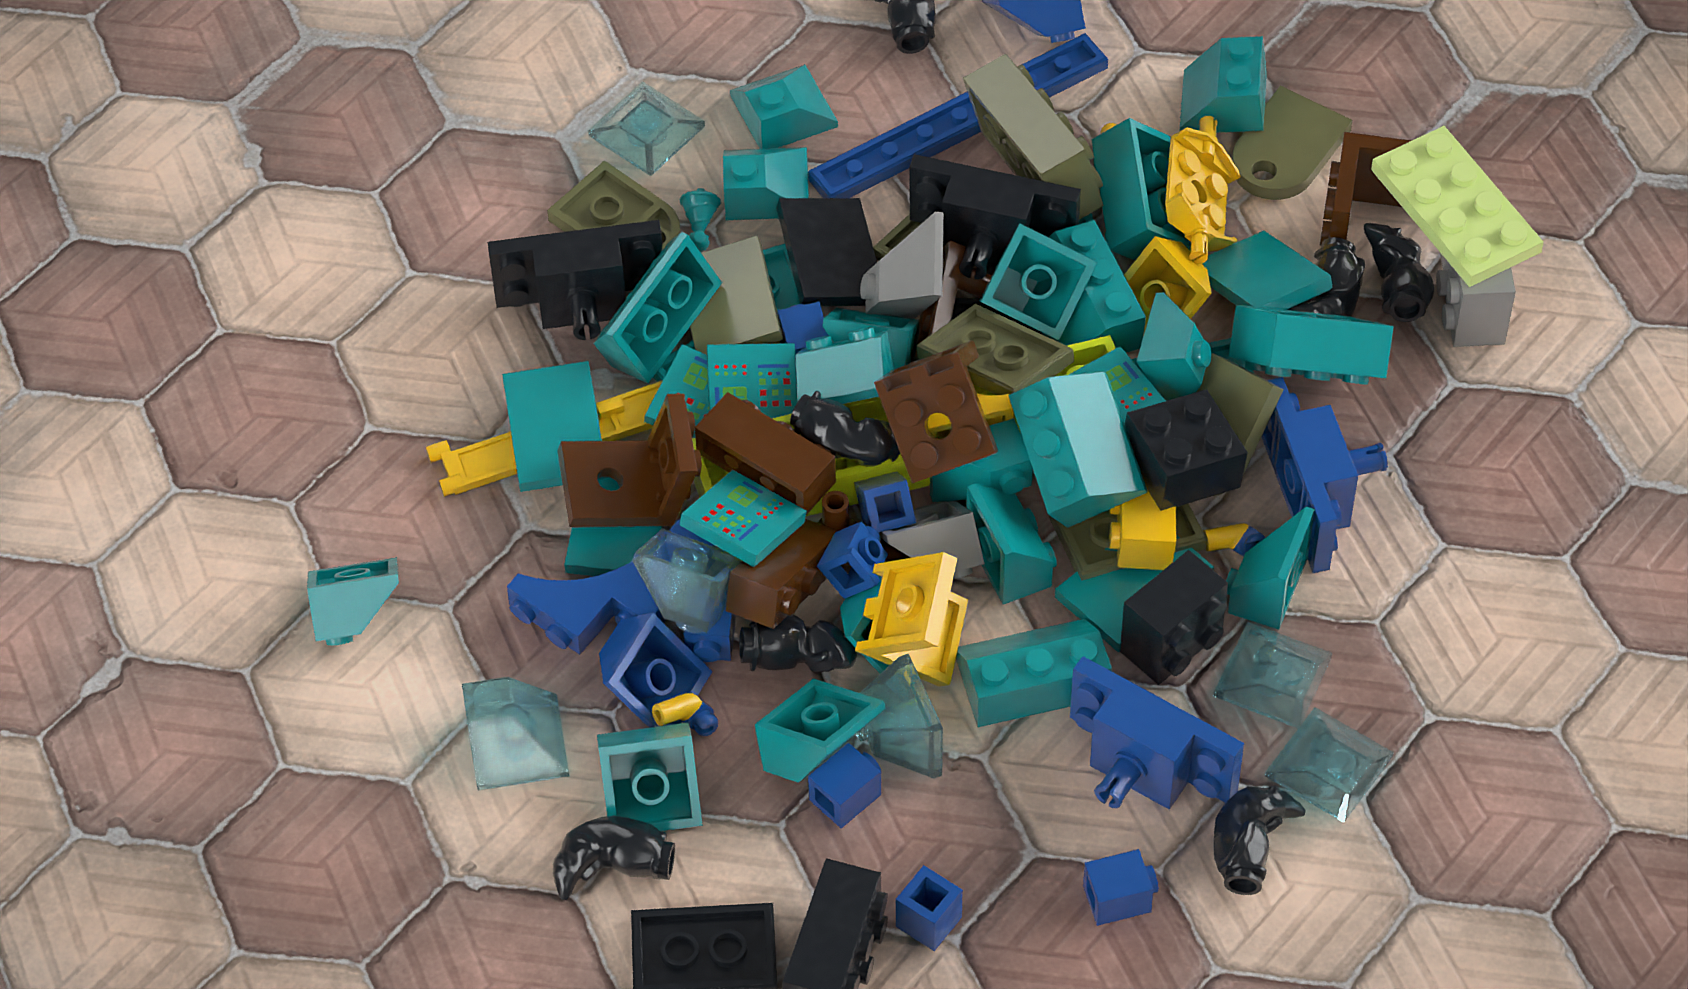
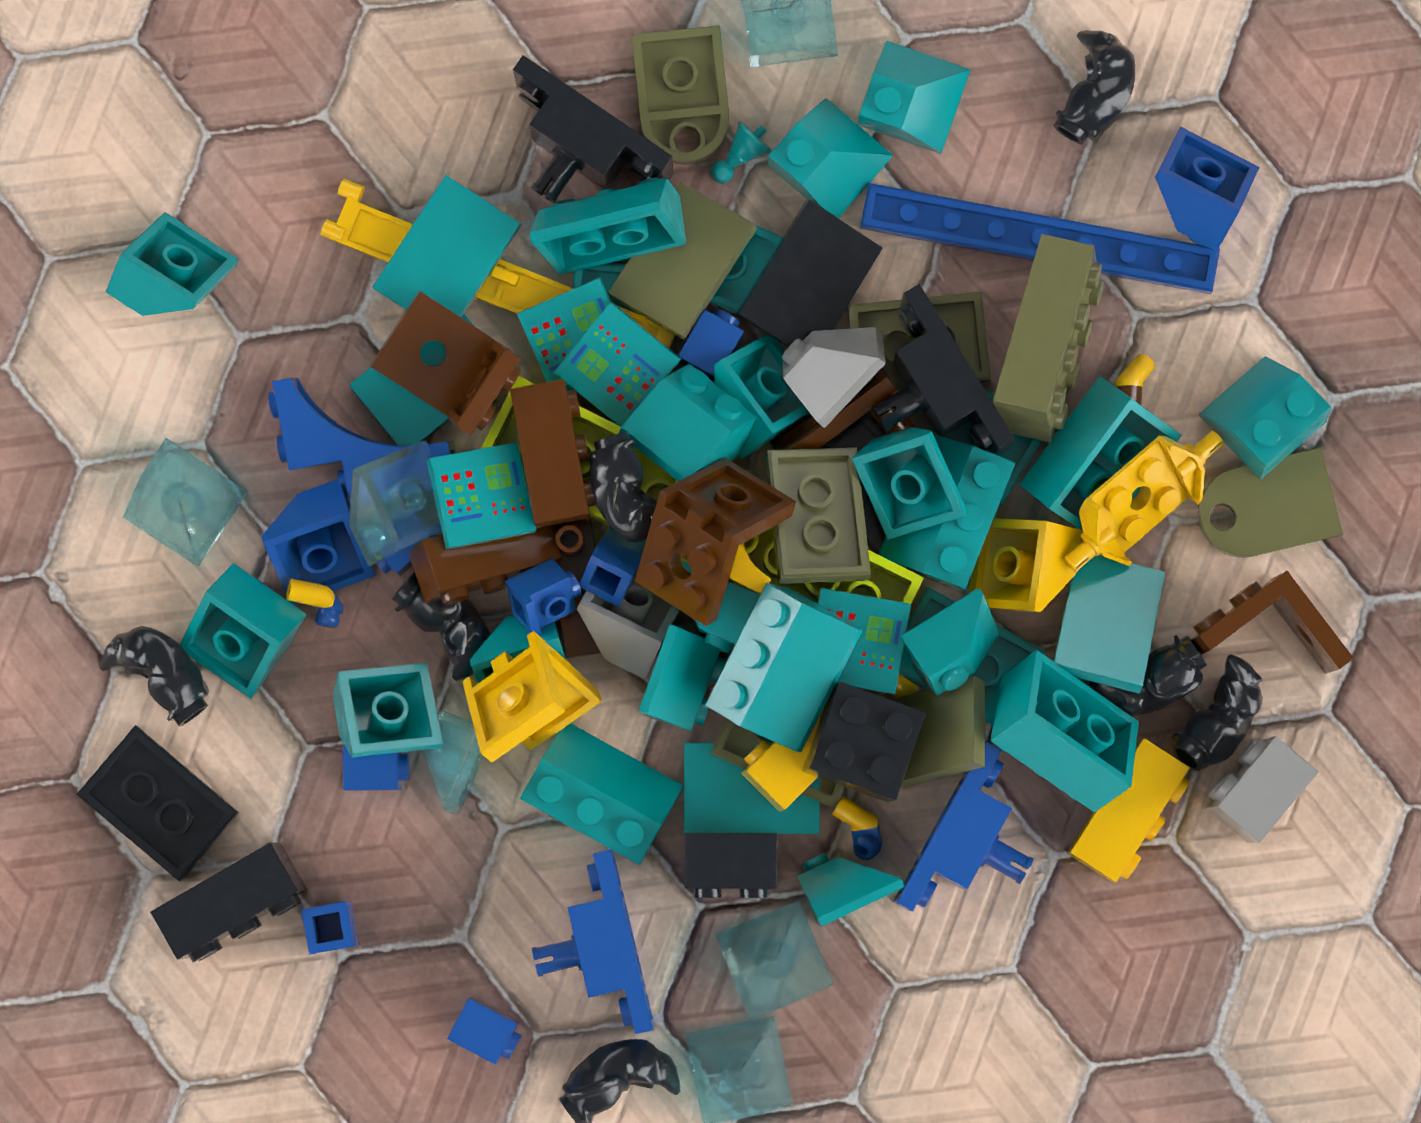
camera: 45 degrees right, 30 degrees up
yellowish green plate [1371,126,1544,287] -> none
none -> yellow brick [1066,738,1190,883]

